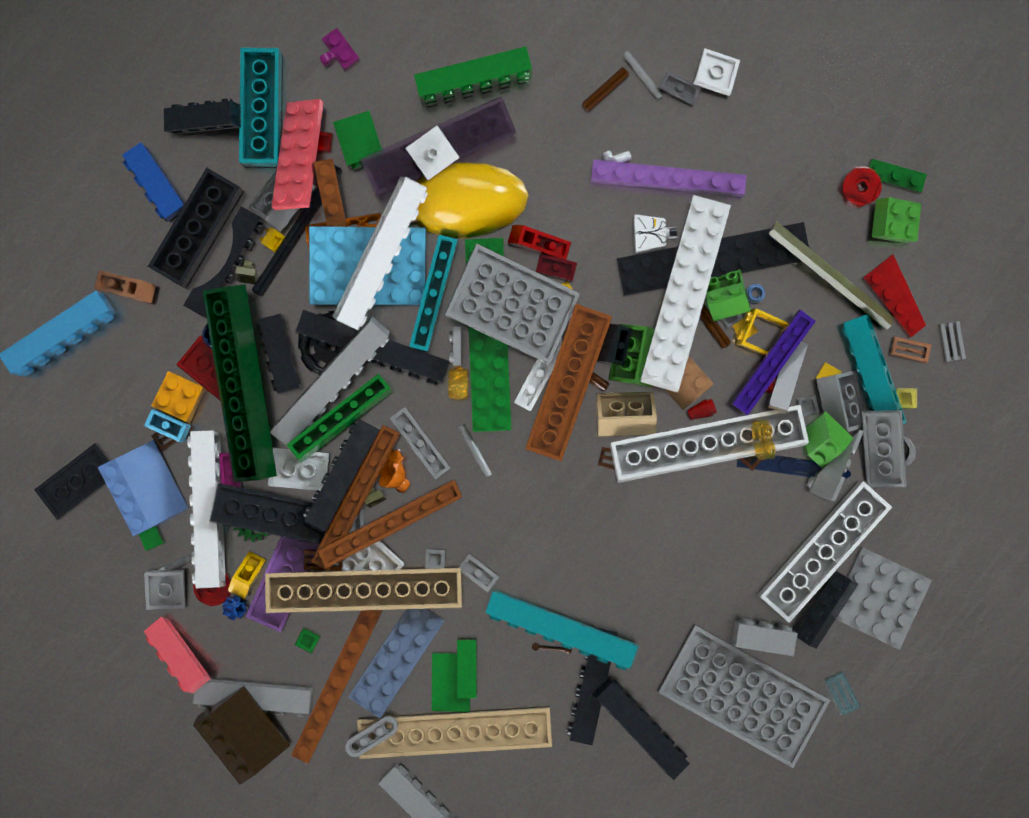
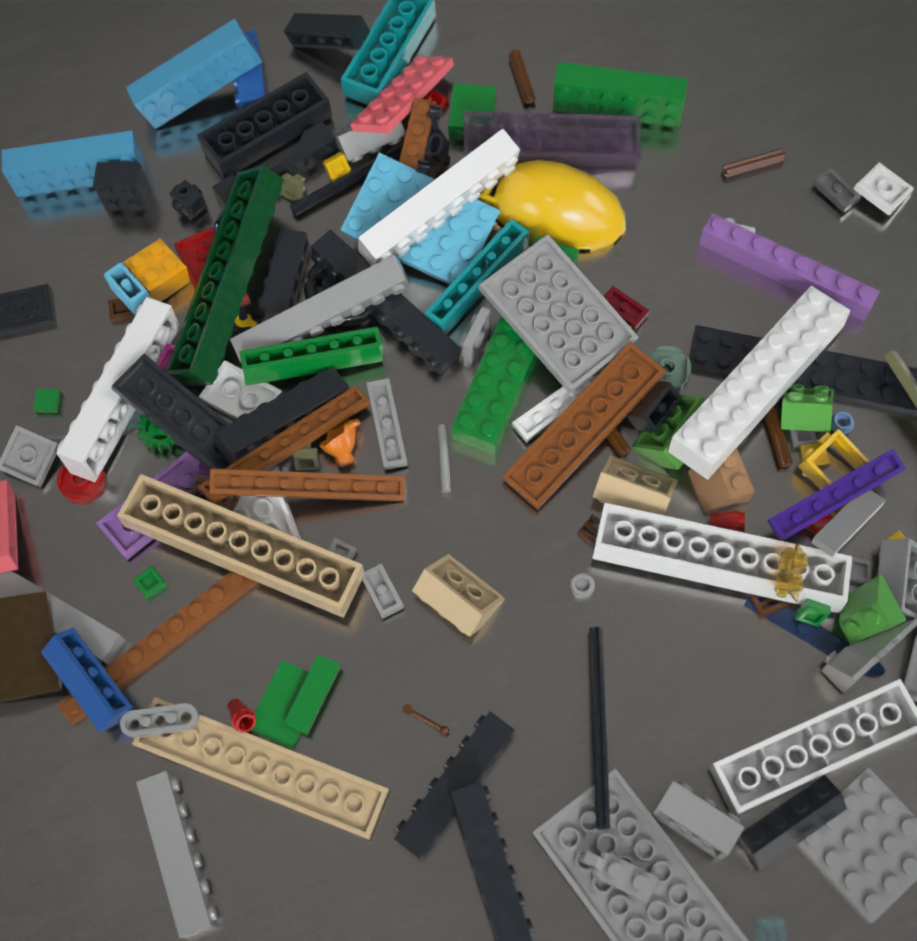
camera: 30 degrees right, 20 degrees down
nougat slope [94,270,156,303] -> none
medium blue slope [98,440,188,536] -> none
blue gear [222,595,246,621] -> none
yellow slope [228,551,266,599] -> none
magenta plate [319,28,360,71] -> none
sand blue plate [348,609,444,718] -> none
white plate [405,125,459,180] -> none
clear yellow gear [448,367,468,400] -> none
teal brick [485,591,640,671] -> none
red slope [508,225,571,260] -> none
light grey bar [622,51,663,100] -> none
white torso [633,215,677,253] -> none
none -> blue brick [41,627,132,733]
none -> black brick [93,162,151,211]
none -> dark azure brick [126,19,262,129]
none -> black brick [169,179,207,220]
none -> red cone [227,698,256,732]
none -> black sticker [232,307,265,333]
none -> tan slope [412,554,505,637]
none -> black piece [415,105,451,174]
none -> reddish brown axle [509,49,536,105]
none -> light grey tile [570,573,595,599]
none -> light grey hinge [582,851,658,903]
none -> black axle [589,627,610,830]
none -> sand green plate [648,346,691,390]
none -> green tile [795,598,831,627]

